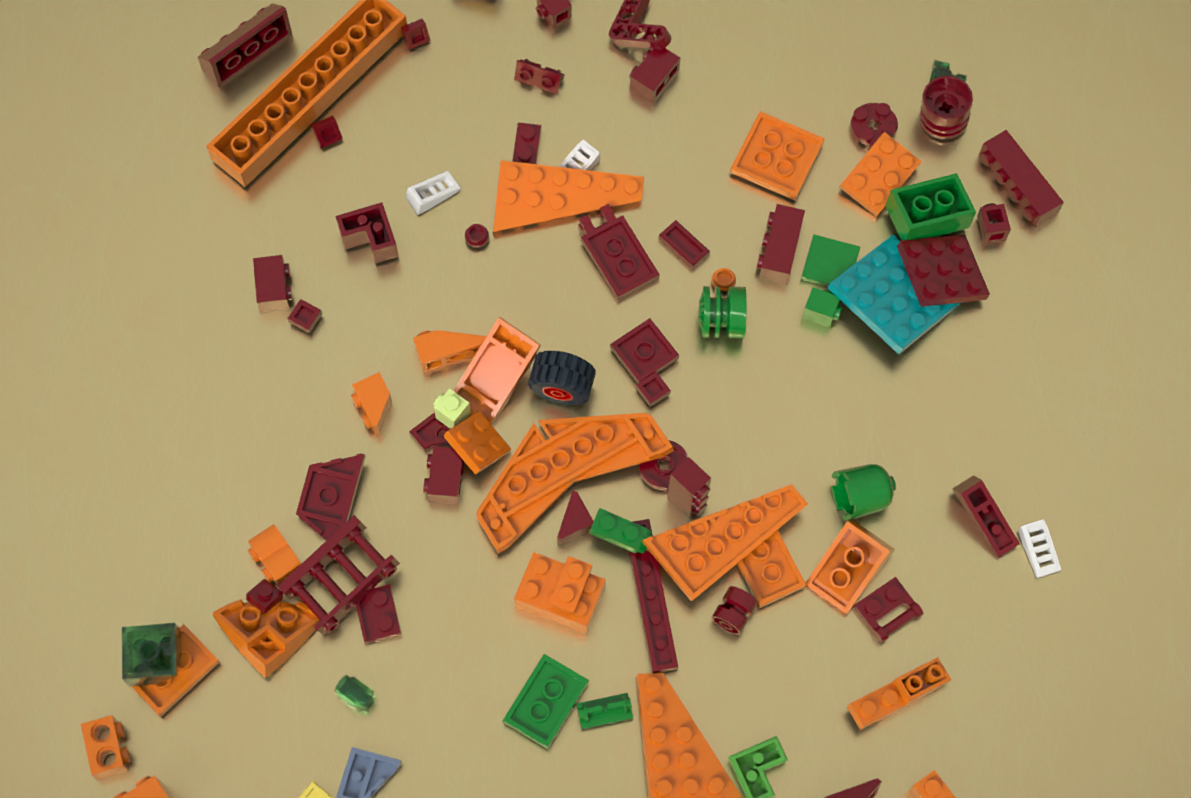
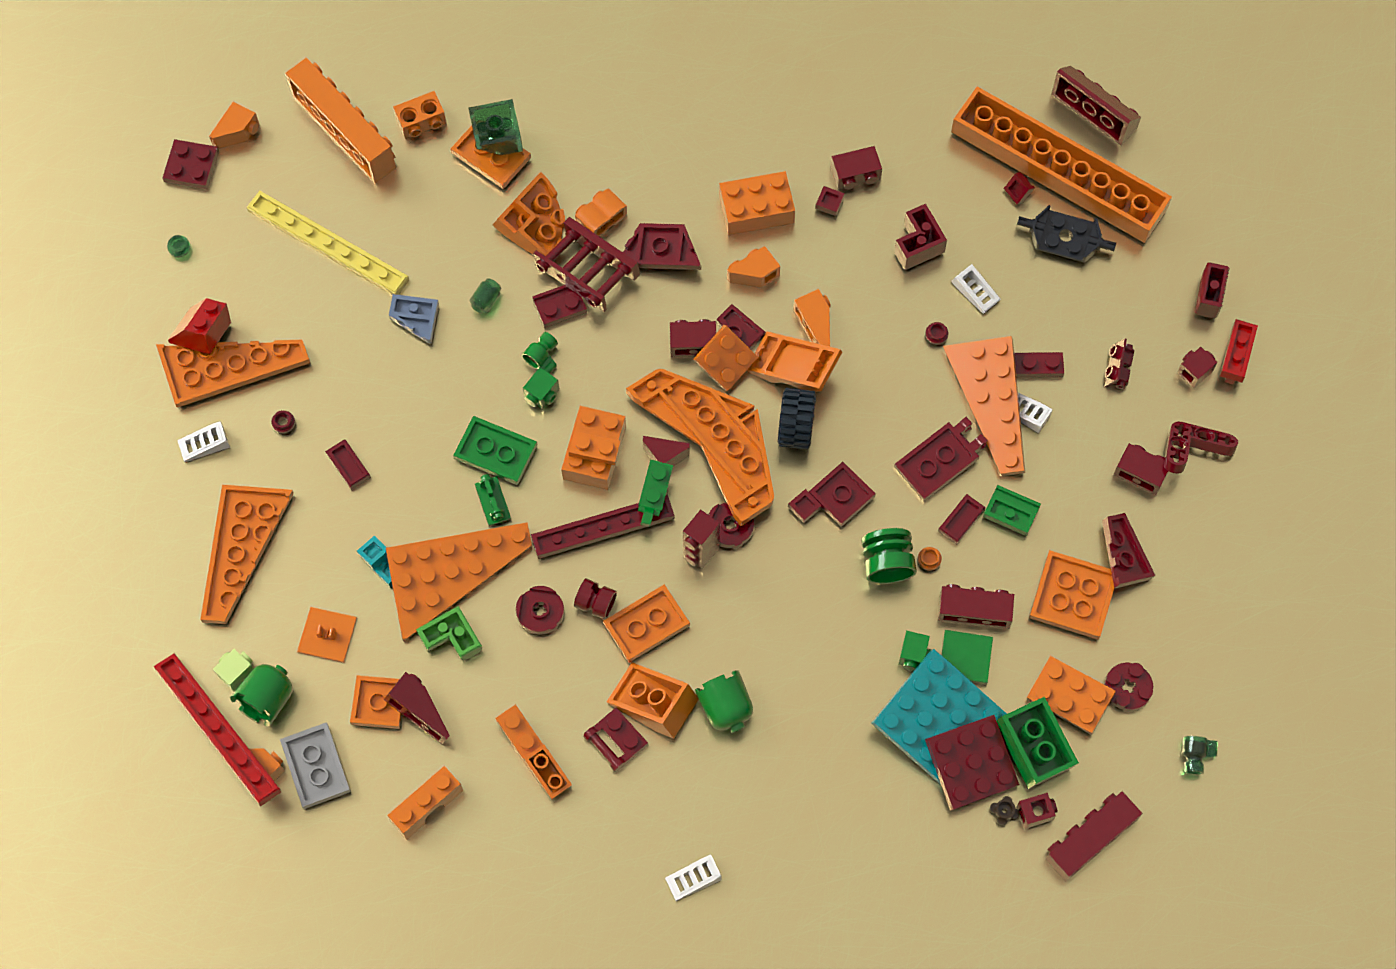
camera: 85 degrees right, 0 degrees up
dark red plate [246,578,283,614] -> none
dark red plate [401,18,431,50] -> none
yellowish green brick [434,388,471,429] -> none
orange wing [642,484,808,601] -> none
dark red wheel [920,76,973,140] -> none
dark red slope [952,475,1020,558] -> none
none -> dark red plate [516,586,564,635]
none -> green piece [522,332,558,374]
none -> green brick [523,367,560,410]
none -> orange brick [719,171,795,235]
none -> green plate [983,485,1041,536]
none -> dark brown plate [990,796,1020,825]
none -> black plate [1017,205,1117,263]
none -> dark red wing [1102,513,1156,588]

